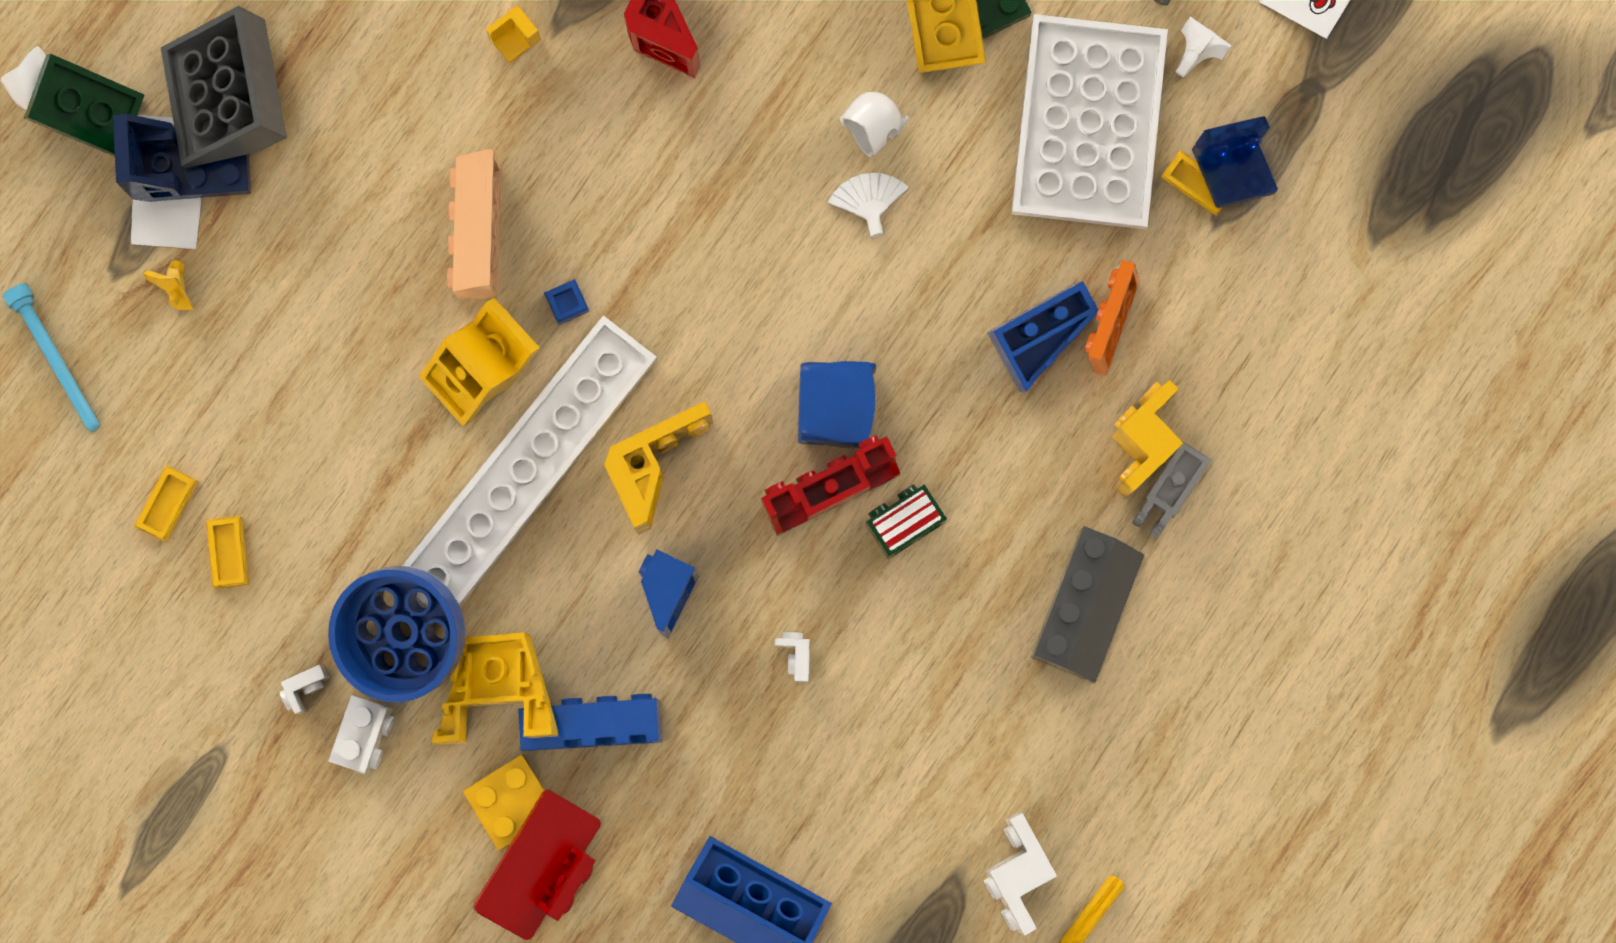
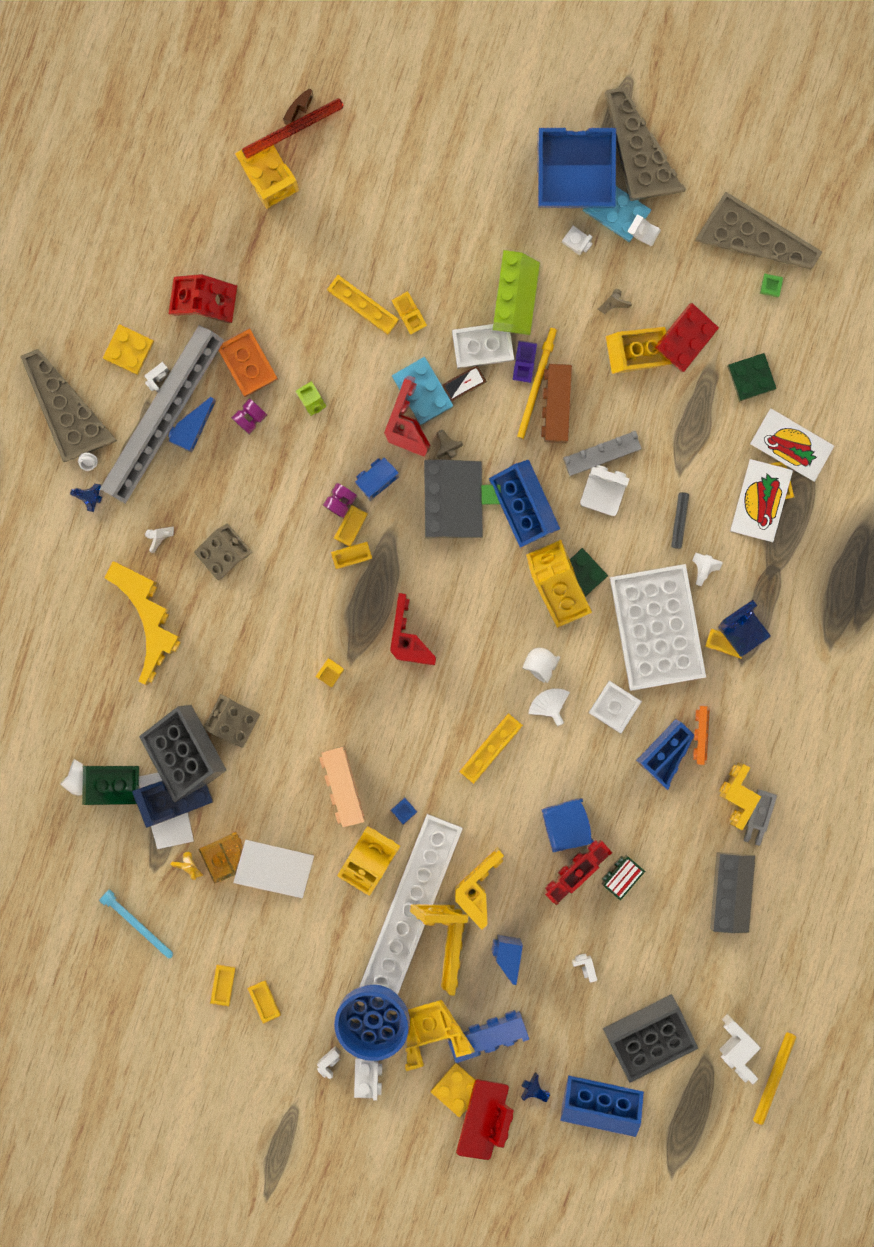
camera: 15 degrees left, 5 degrees up
none -> clear yellow slope [198,832,243,884]
none -> dark tan bracket [204,694,260,748]
none -> white sticker [233,840,314,898]
none -> yellow bracket [410,904,468,996]
none -> yellow tile [459,713,523,784]
none -> clear blue piece [521,1072,550,1102]
none -> white tile [588,681,642,734]
none -> dark grey slope [603,994,699,1083]

